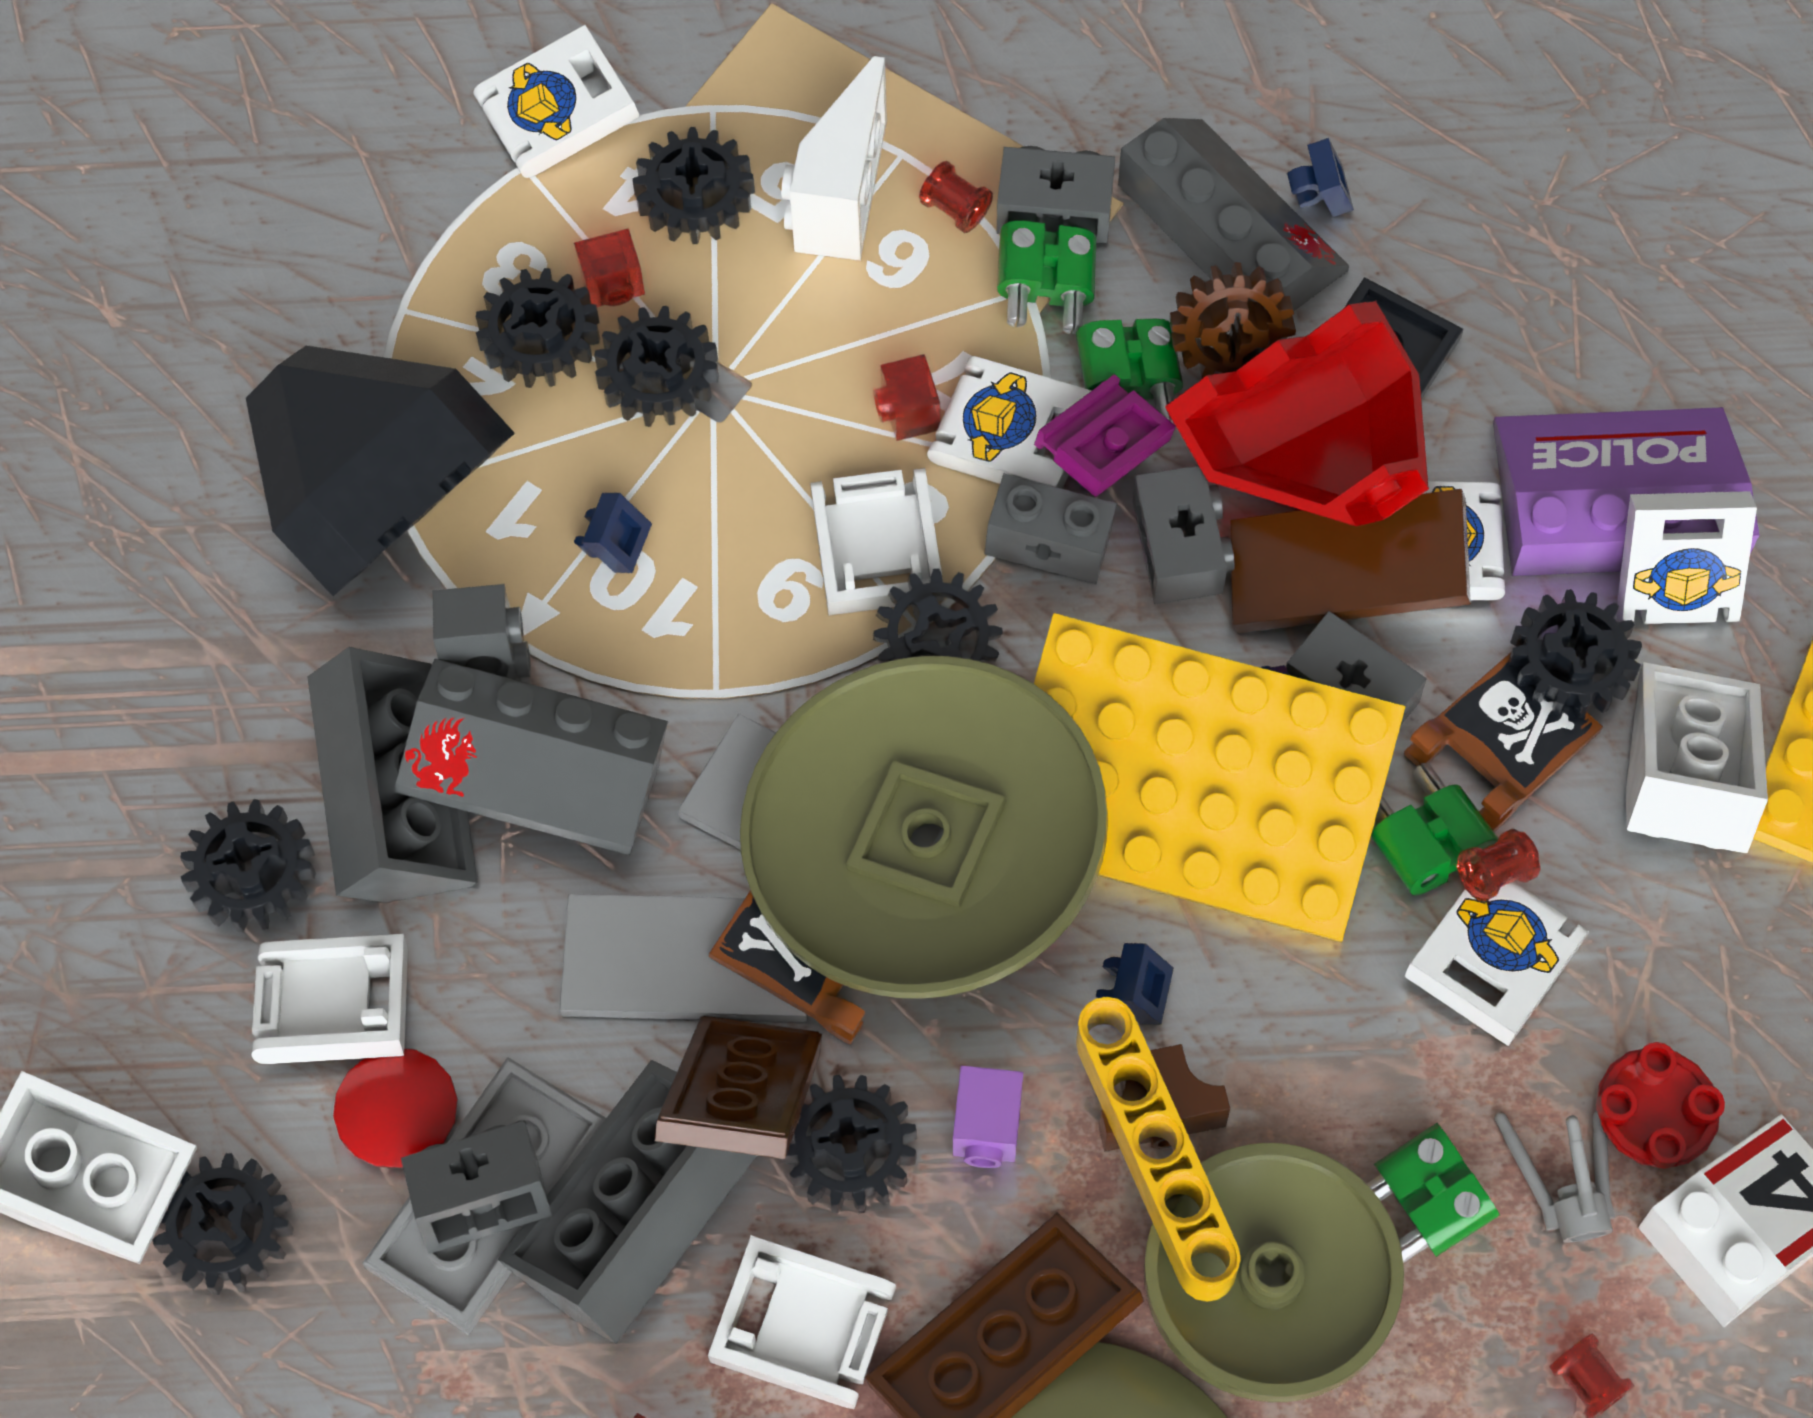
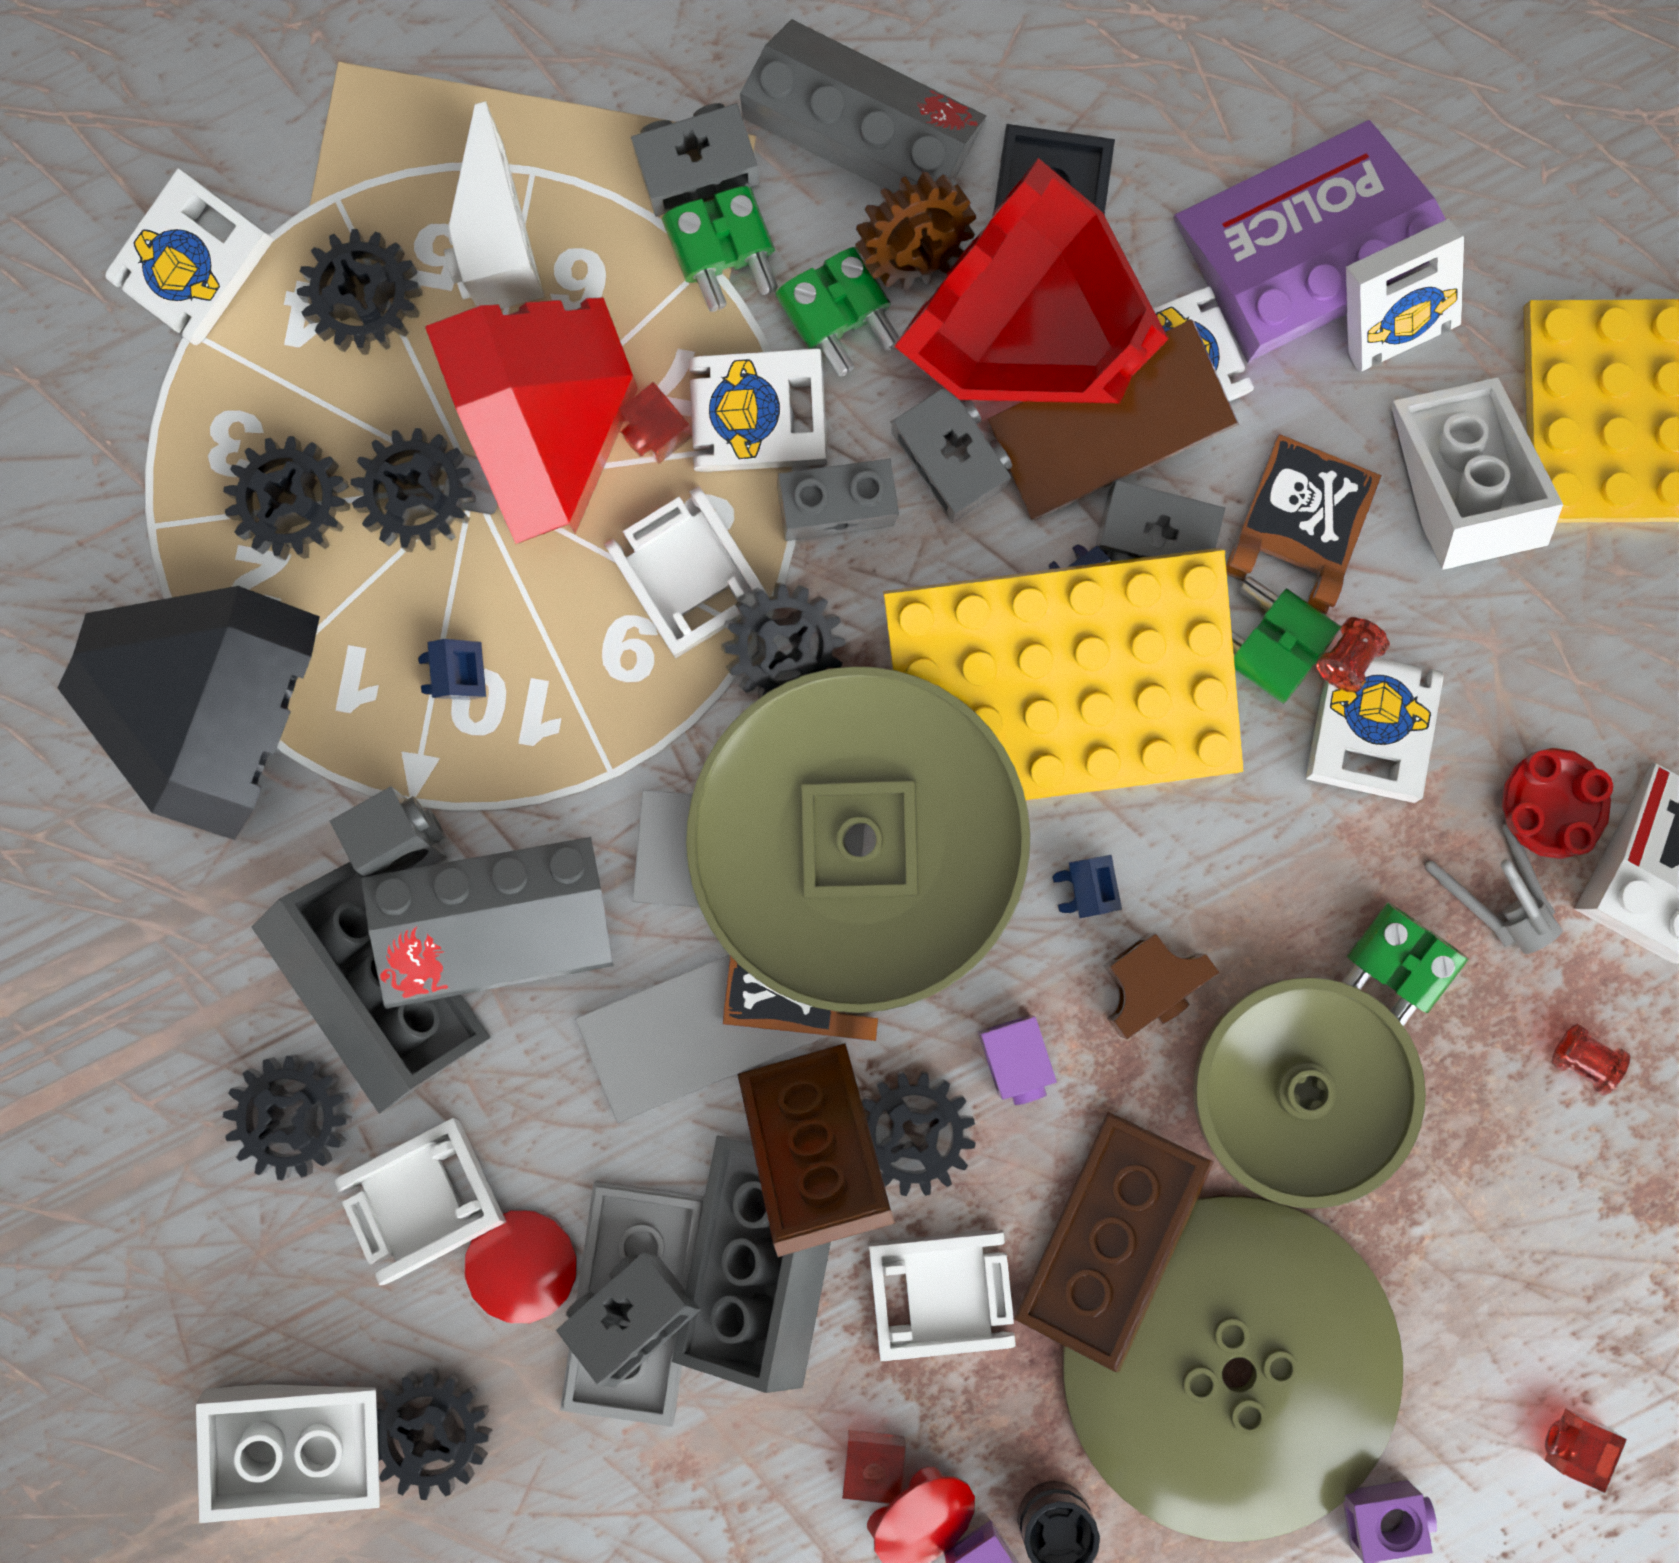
camera: 30 degrees left, 20 degrees up
clear red plate [574,228,645,307] -> none
clear red bush [919,161,993,233] -> none
magenta plate [1034,374,1176,497] -> none
yellow beam [1076,997,1241,1302] -> none
dark blue tile [1287,138,1354,217] -> none
black gear [1509,589,1642,718] -> none
none -> red panel [425,297,638,544]

